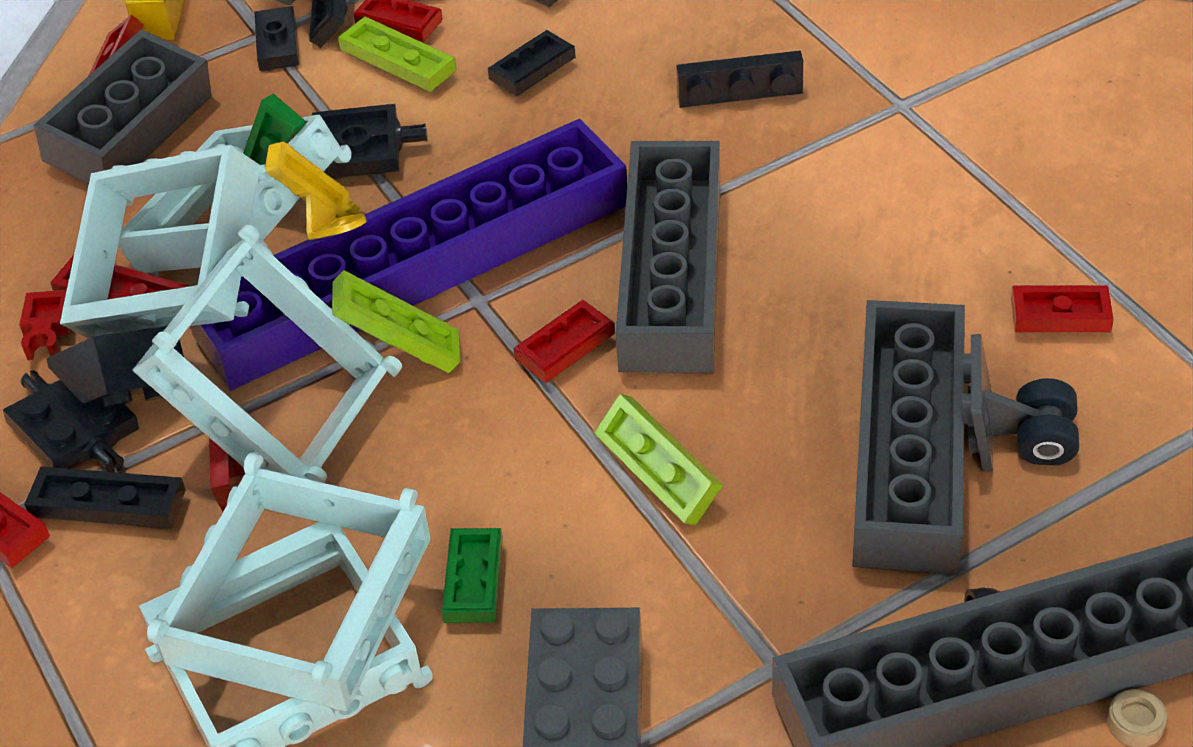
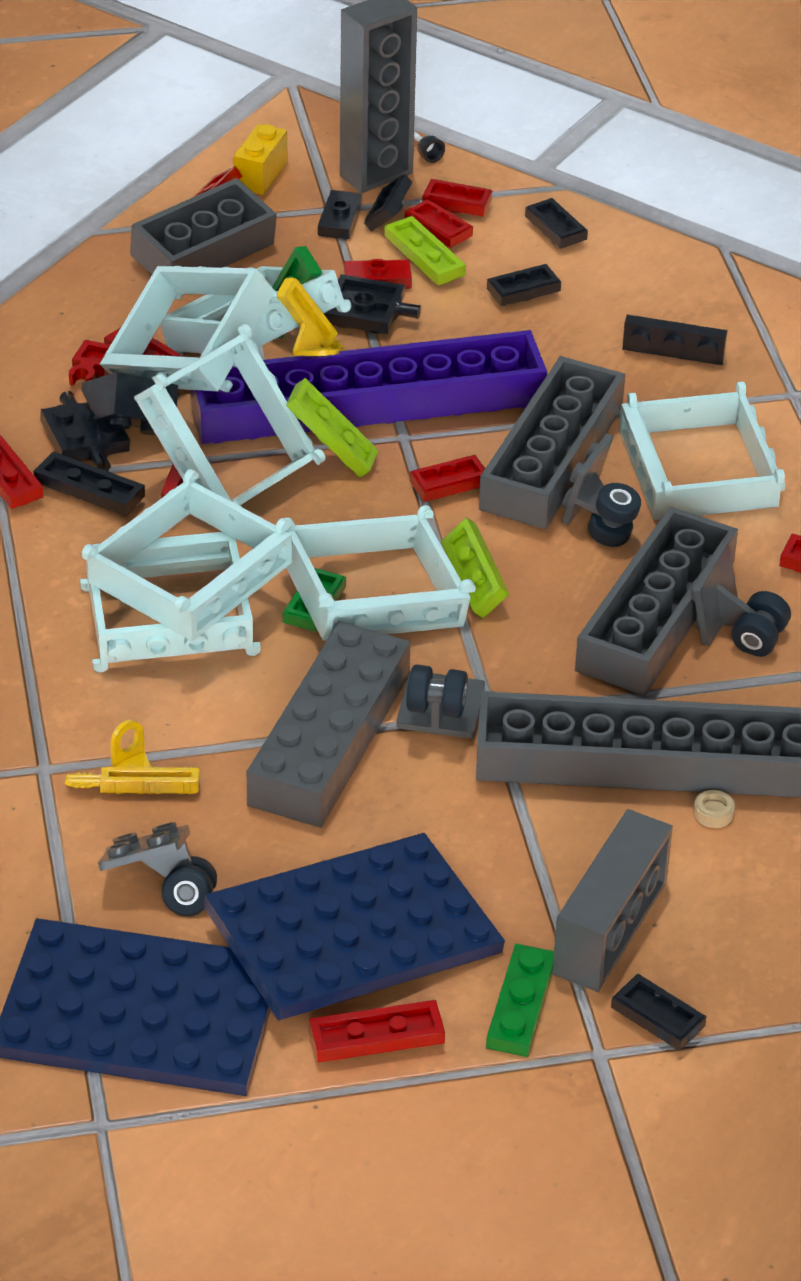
camera: 15 degrees right, 5 degrees down
none -> light aqua window [284,505,476,641]
none -> red plate [344,259,412,289]
none -> plate [396,664,485,738]
none -> plate [561,433,641,547]
none -> light aqua window [619,381,786,520]

